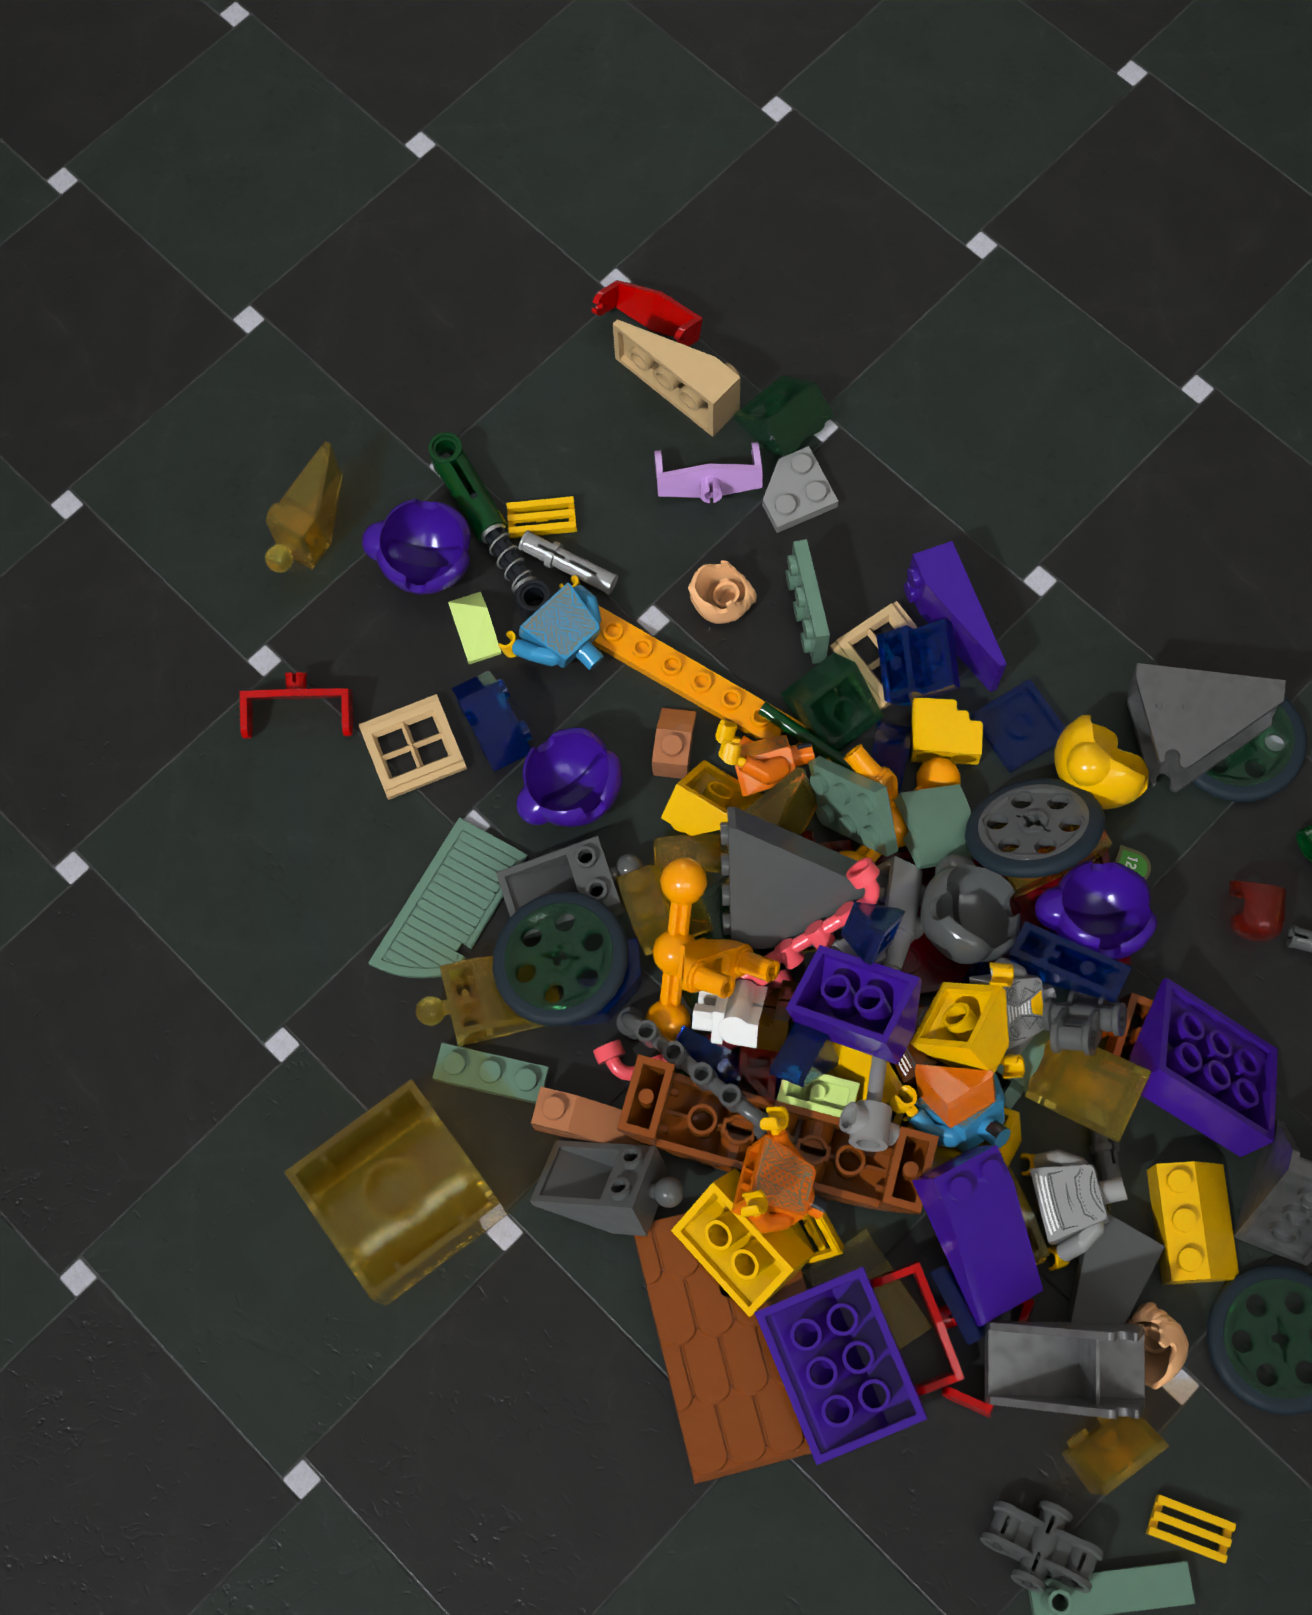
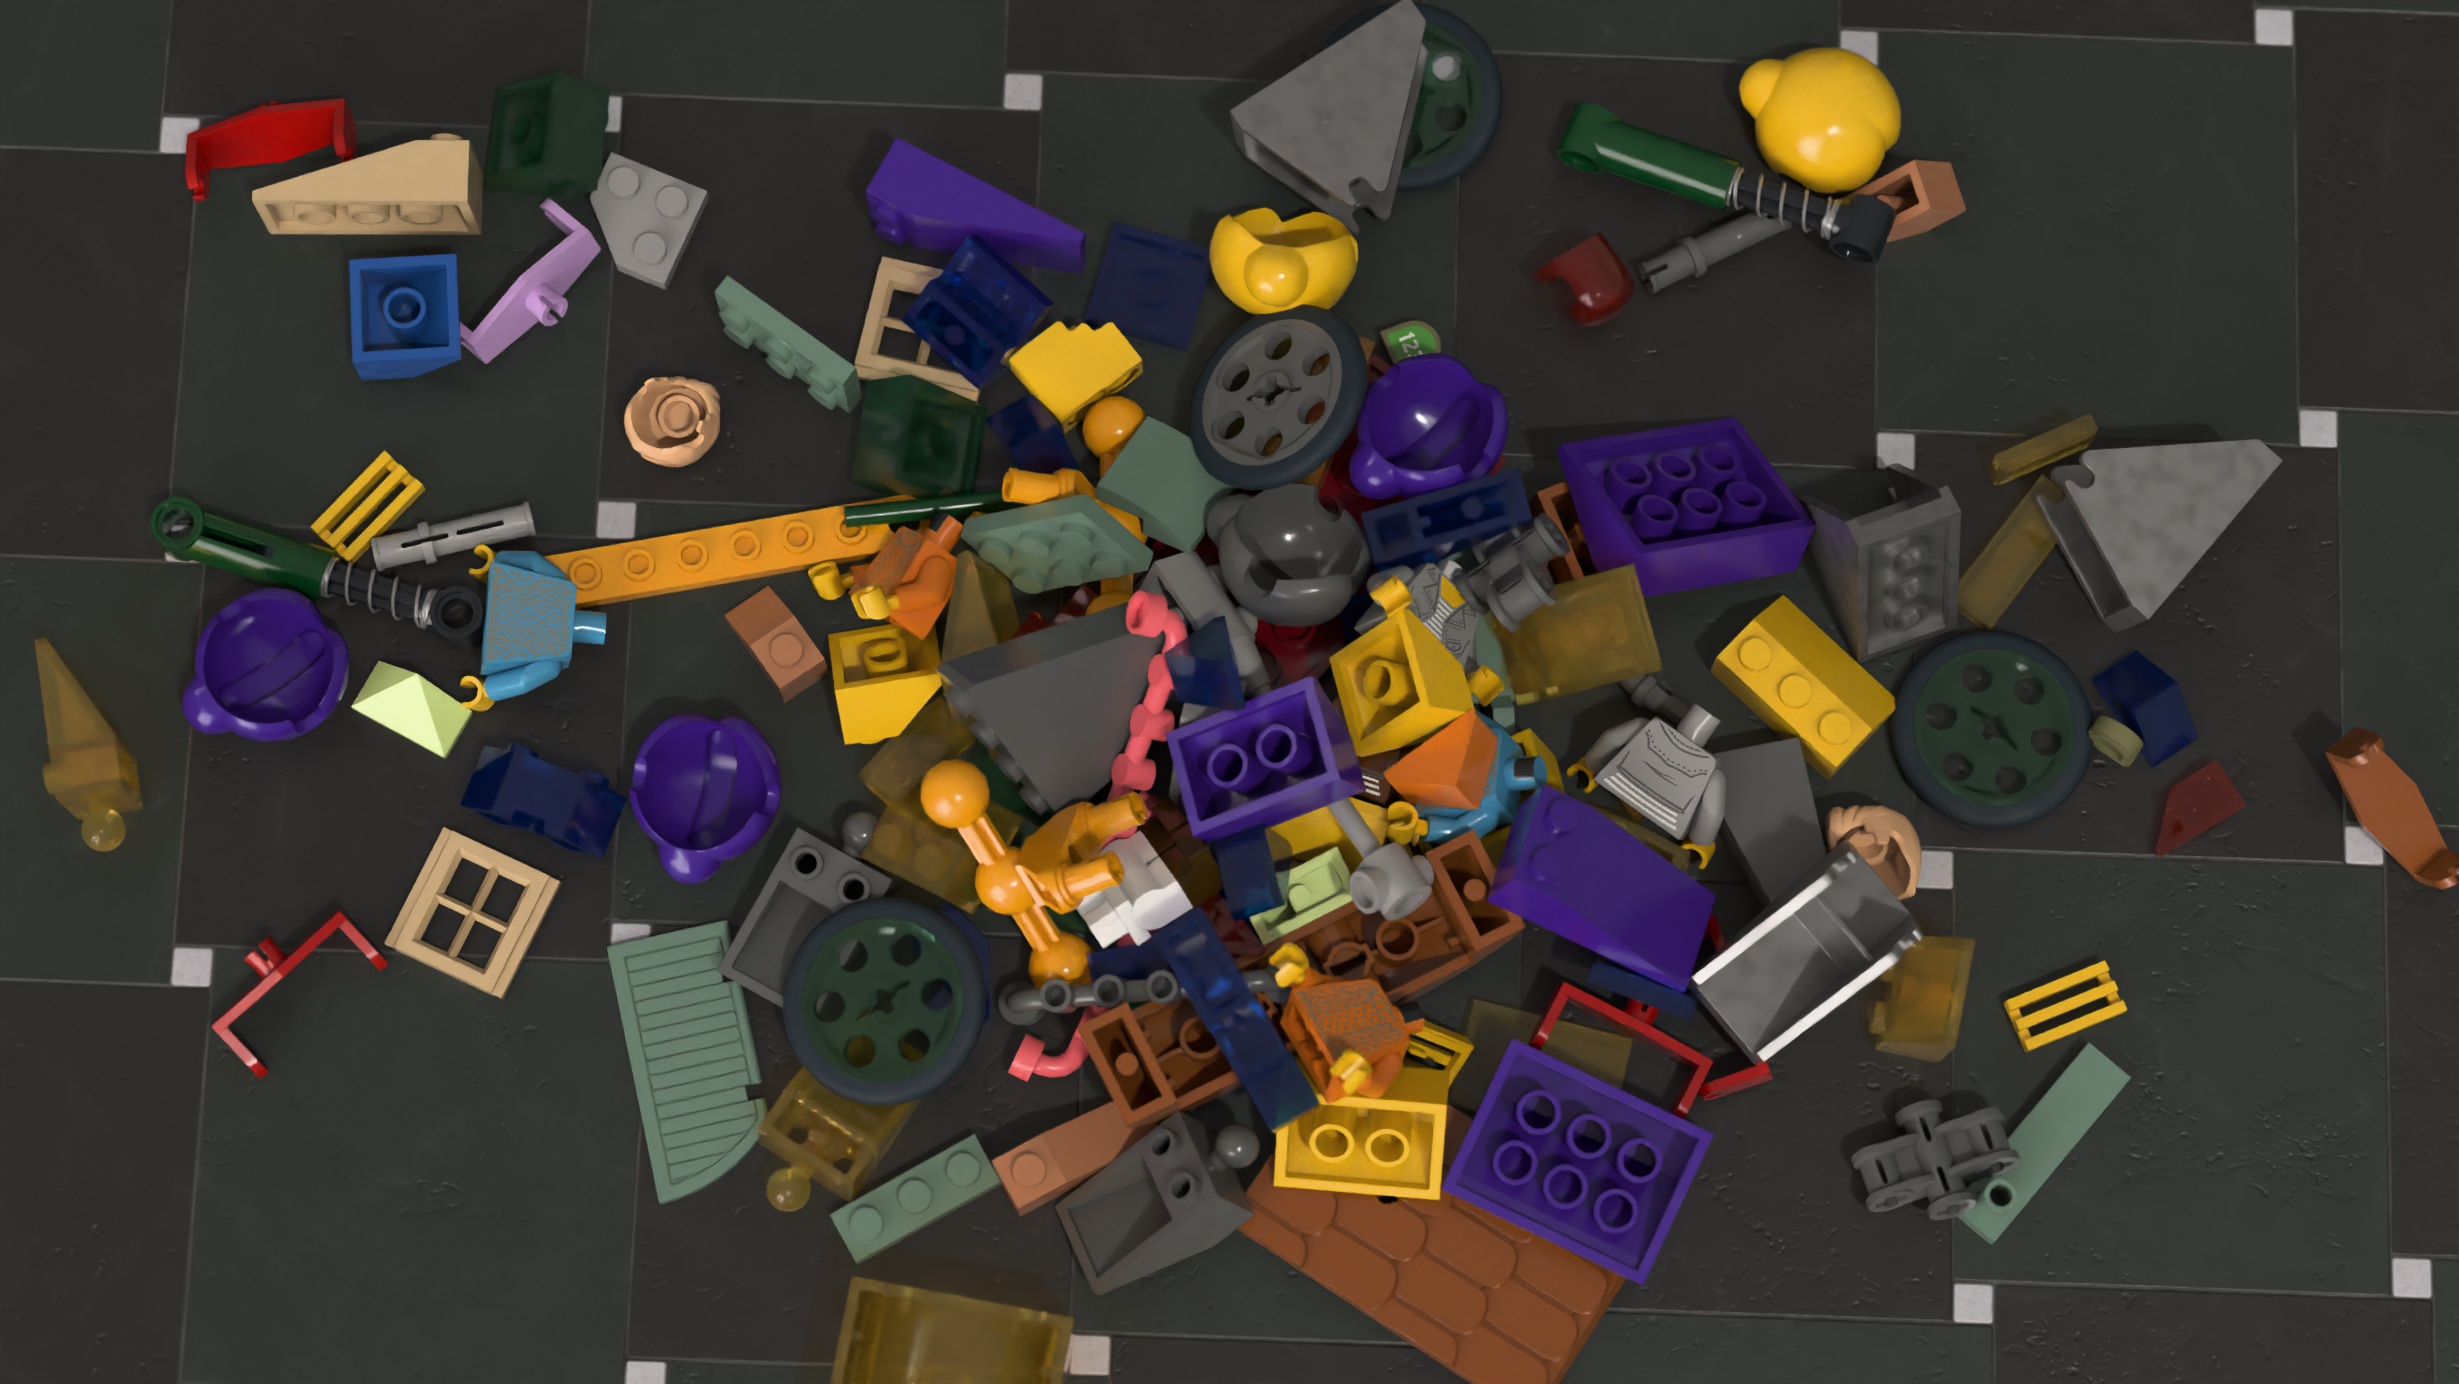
camera: 50 degrees left, 5 degrees up
none -> blue slope [349,254,462,381]
none -> clear blue slope [1152,906,1322,1133]

